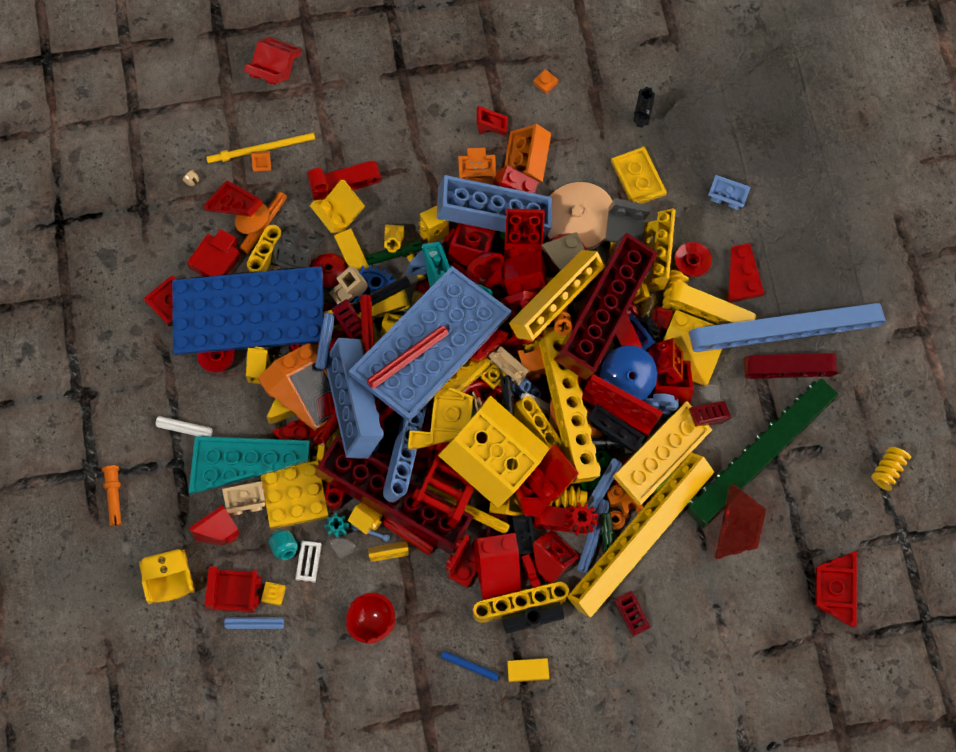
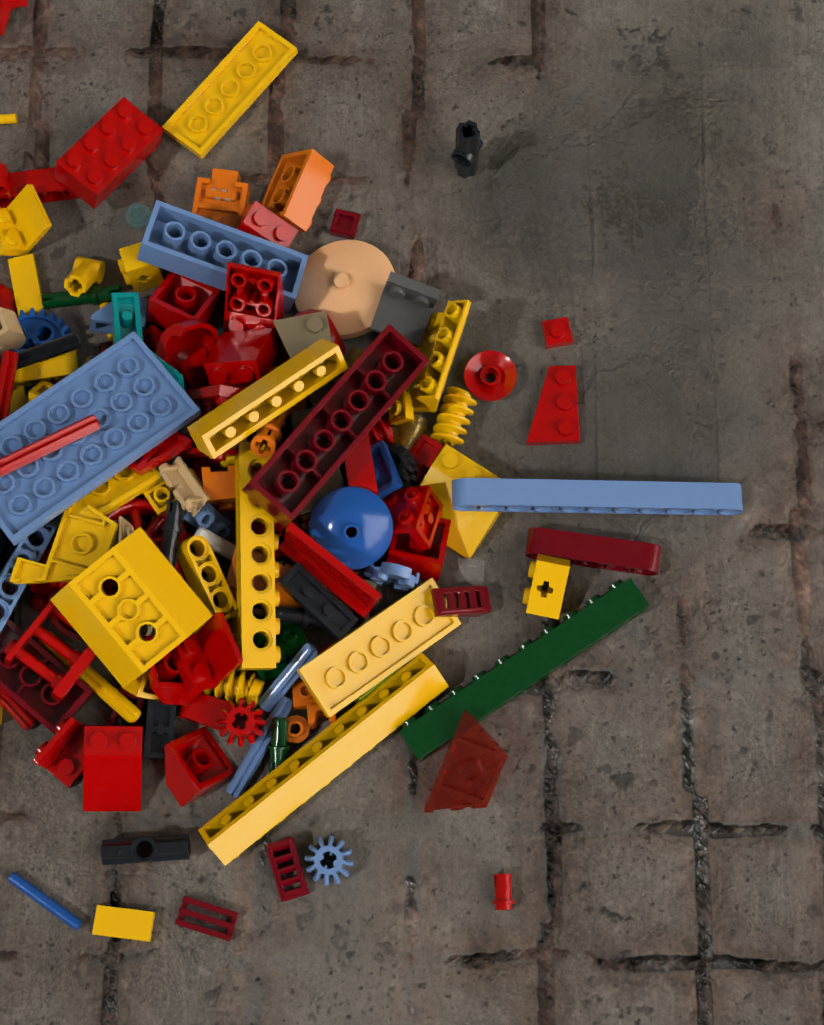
camera: 15 degrees right, 5 degrees up
yellow beam [473,582,569,623] -> none
red slope [476,106,508,135] -> none
red plate [521,554,541,588] -> none
orange plate [533,69,559,95] -> none
yellow tile [611,146,667,204] -> none
yellow beam [669,283,756,325] -> none
medium blue bracket [708,175,751,210] -> none
red wing [815,551,857,628] -> none
yellow piece [871,447,911,491] -> none
none -> red brick [54,97,163,210]
none -> clear light blue plate [125,203,151,229]
none -> yellow plate [162,21,298,159]
none -> dark red tile [175,896,239,942]
none -> medium blue gear [305,836,354,886]
none -> dark red tile [329,209,361,240]
none -> red pin [492,874,515,910]
none -> yellow brick [522,554,570,620]
none -> red plate [541,317,573,349]

